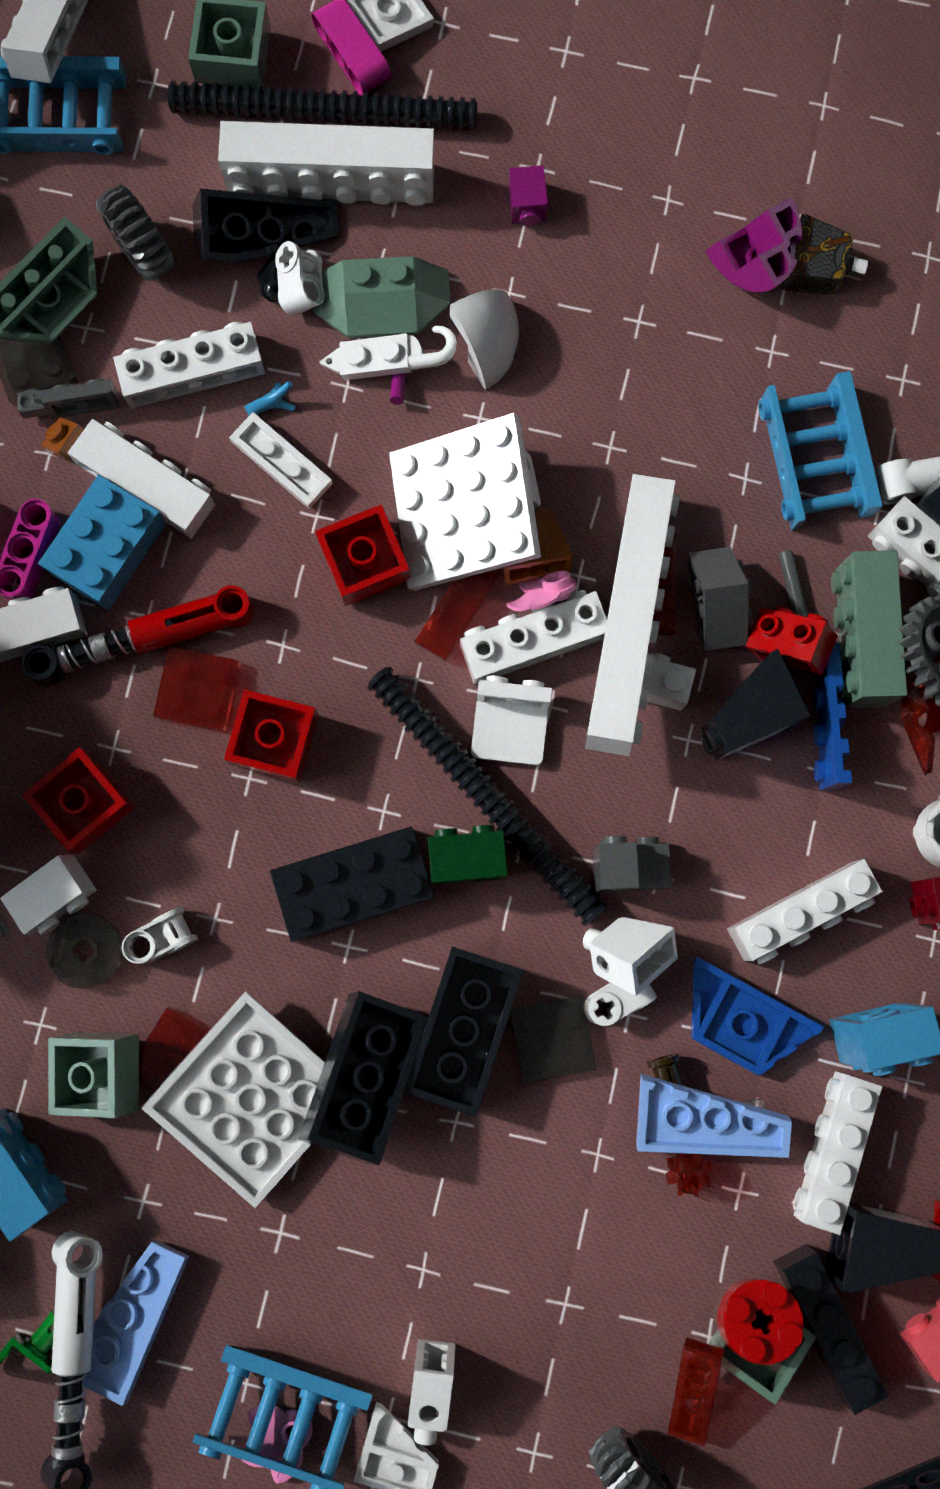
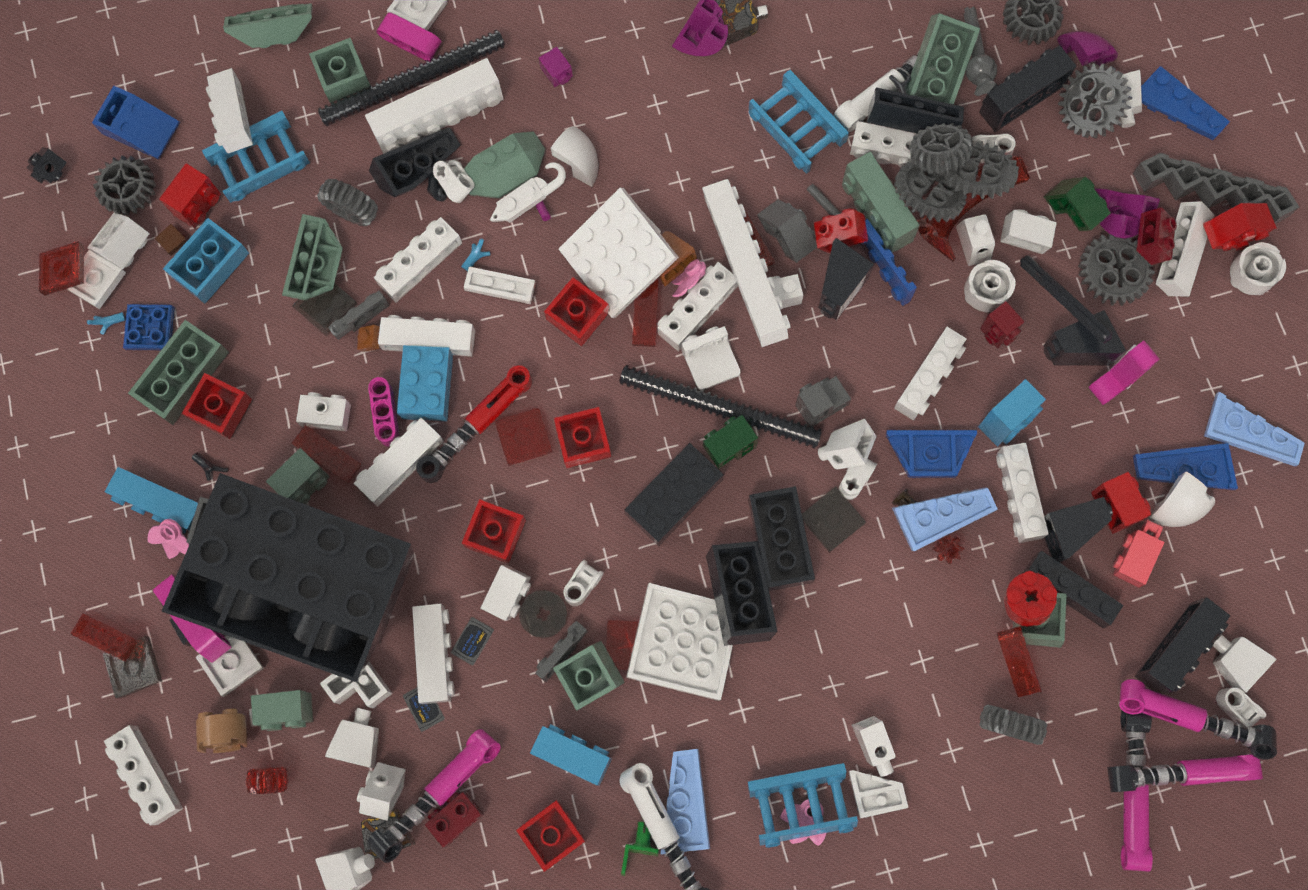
camera: 20 degrees left, 5 degrees down
none -> dark grey hinge [535,621,588,682]

